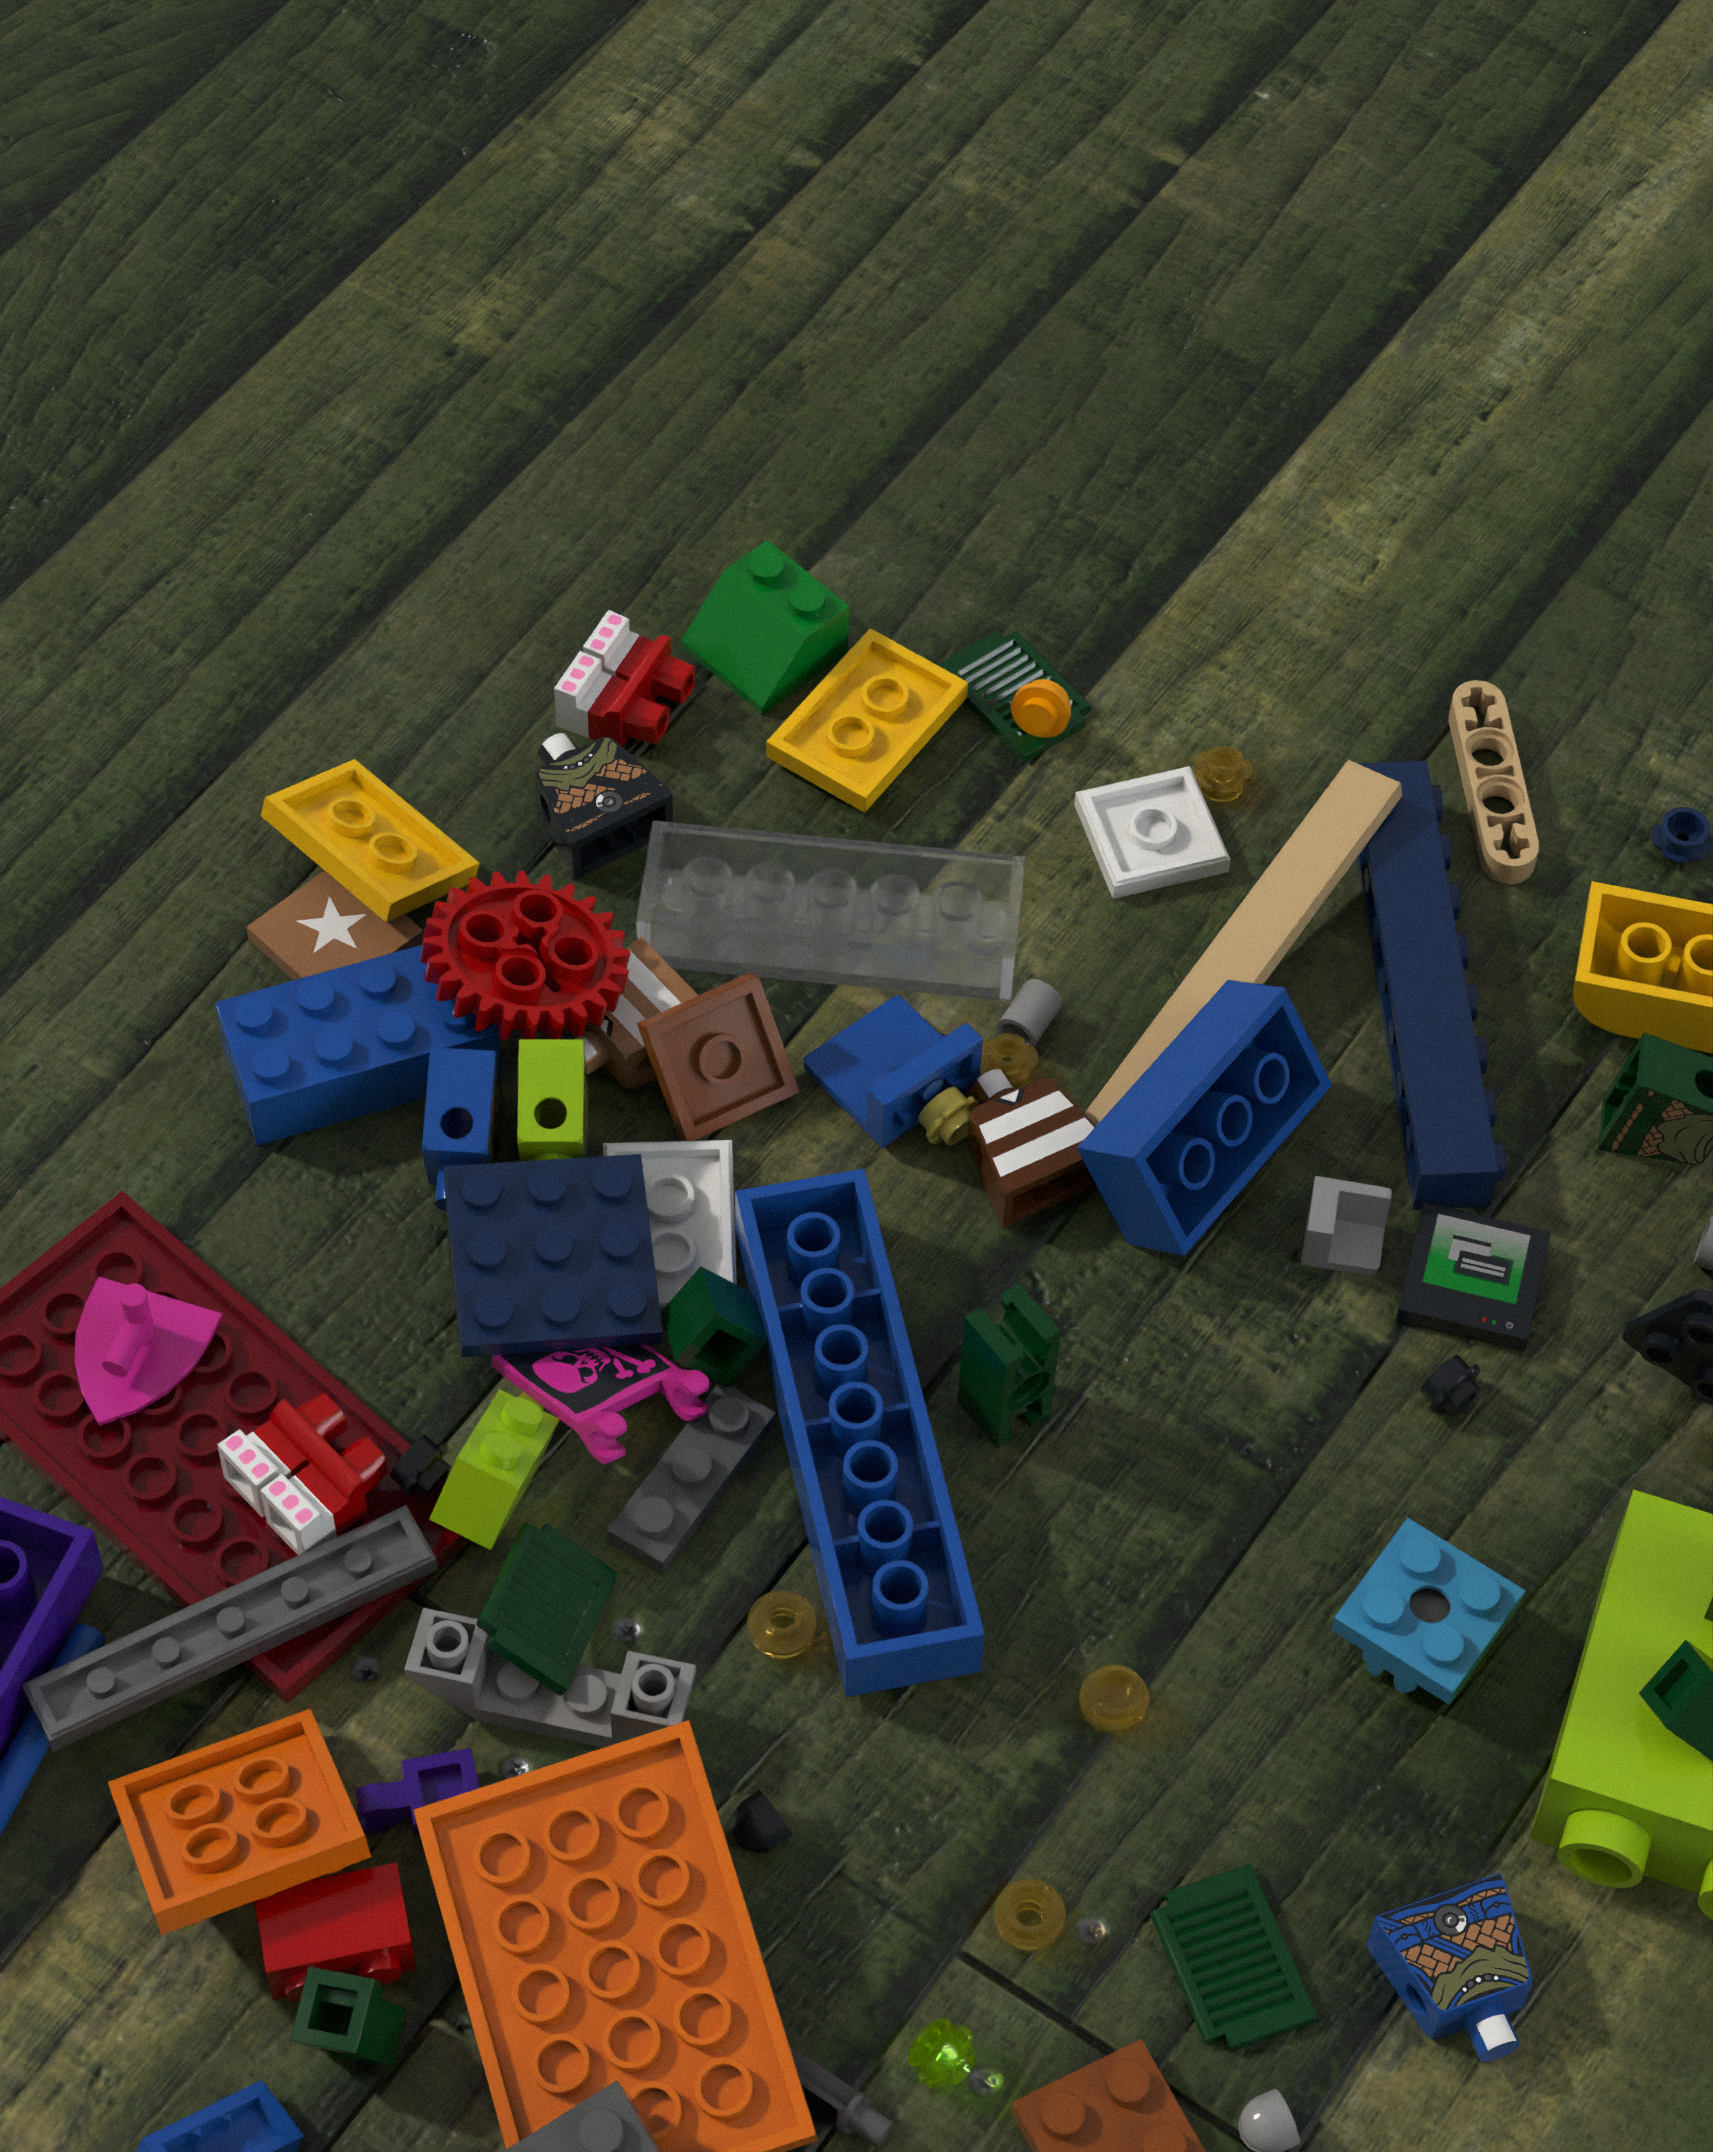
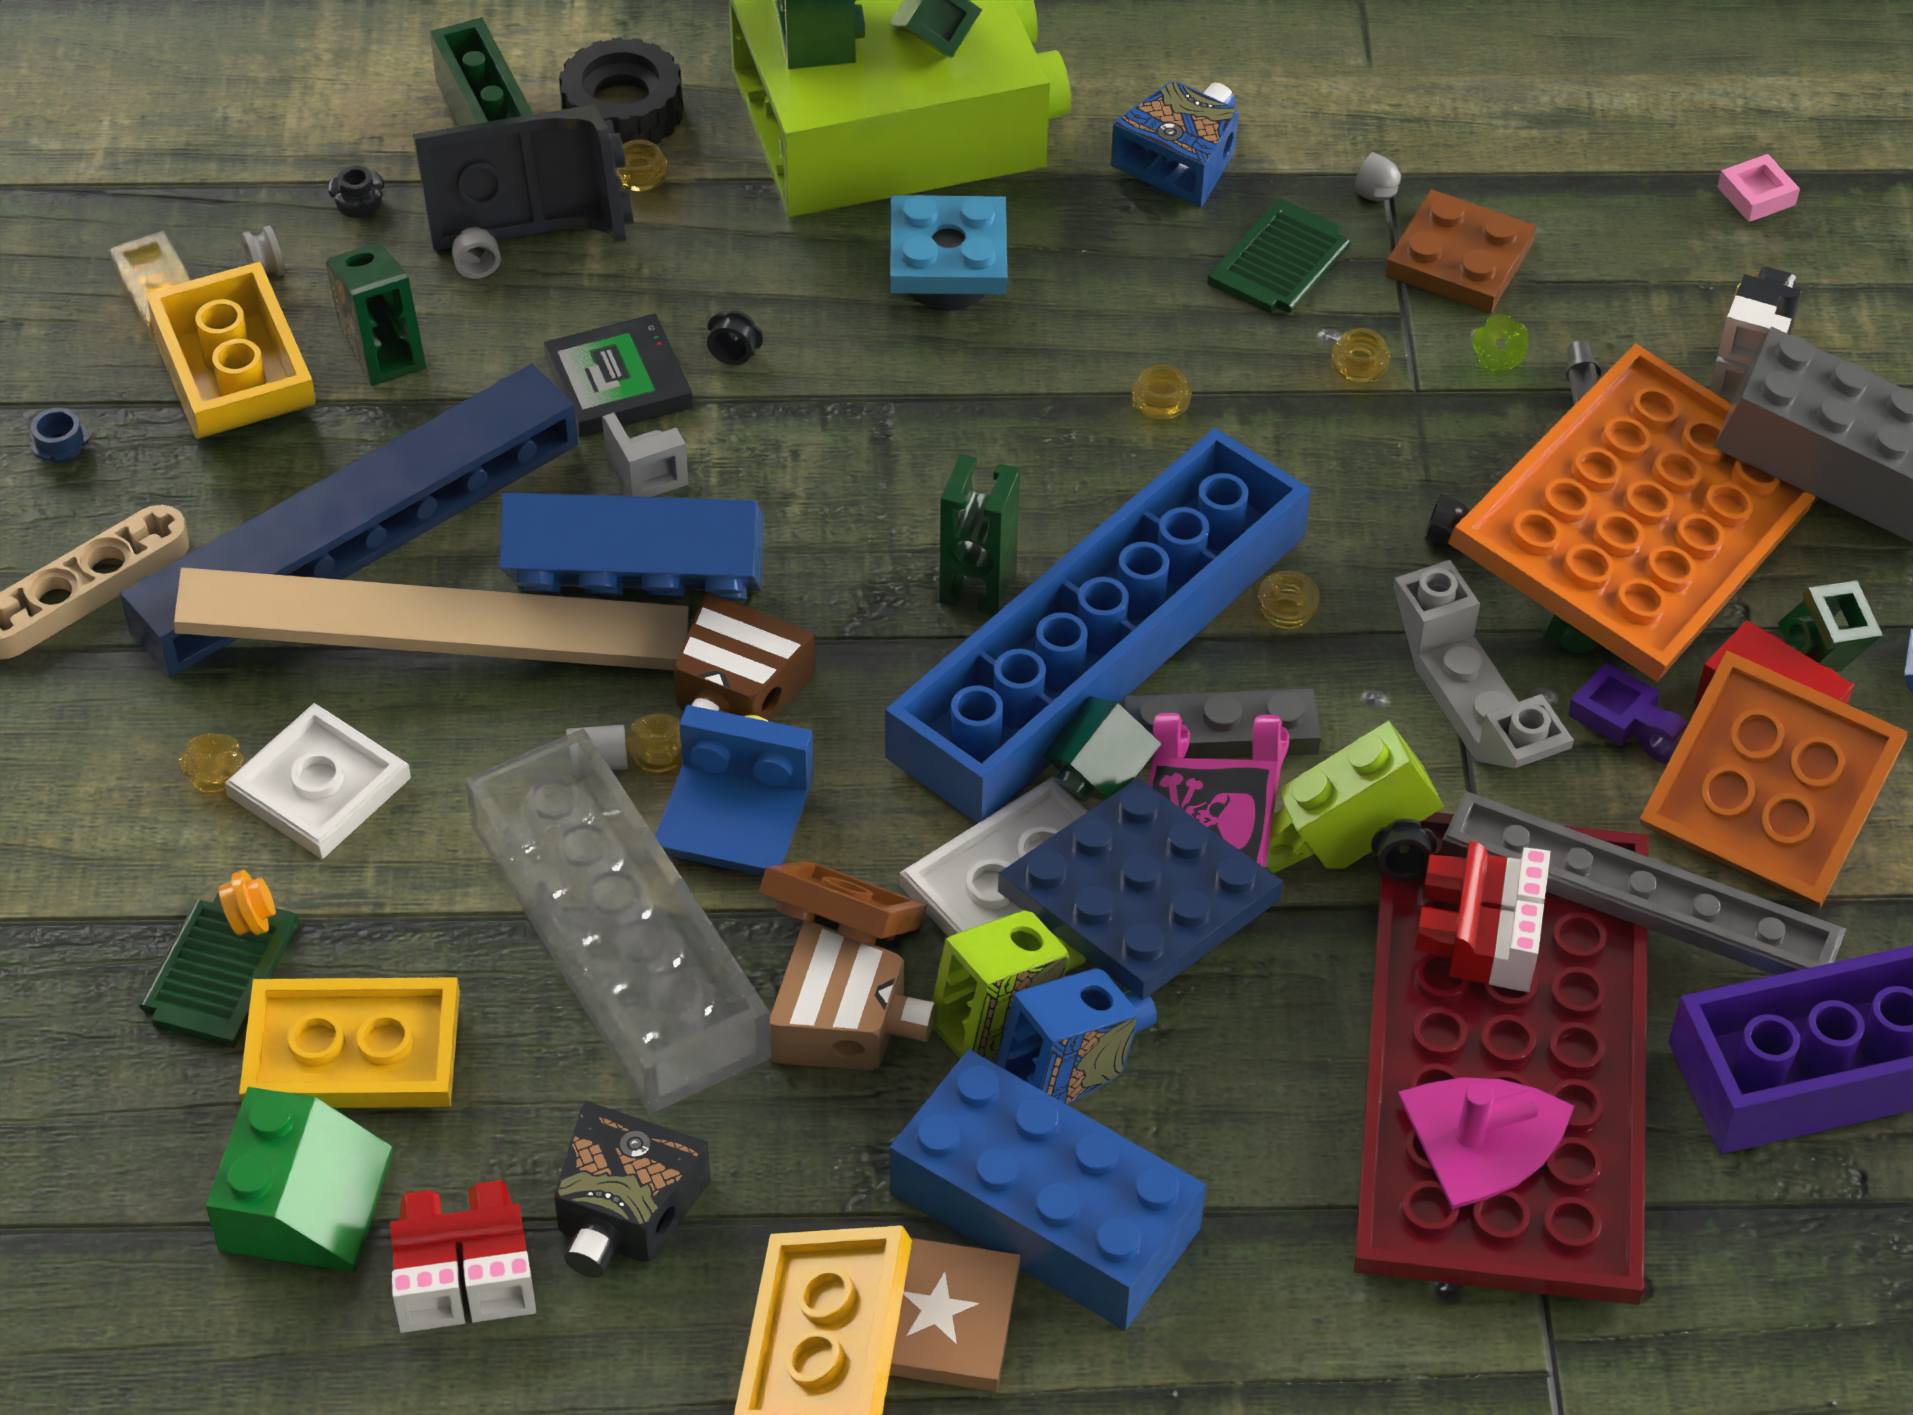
camera: 125 degrees left, 5 degrees down
red gear [420,870,630,1041] -> none
dark green window [476,1523,618,1696] -> none

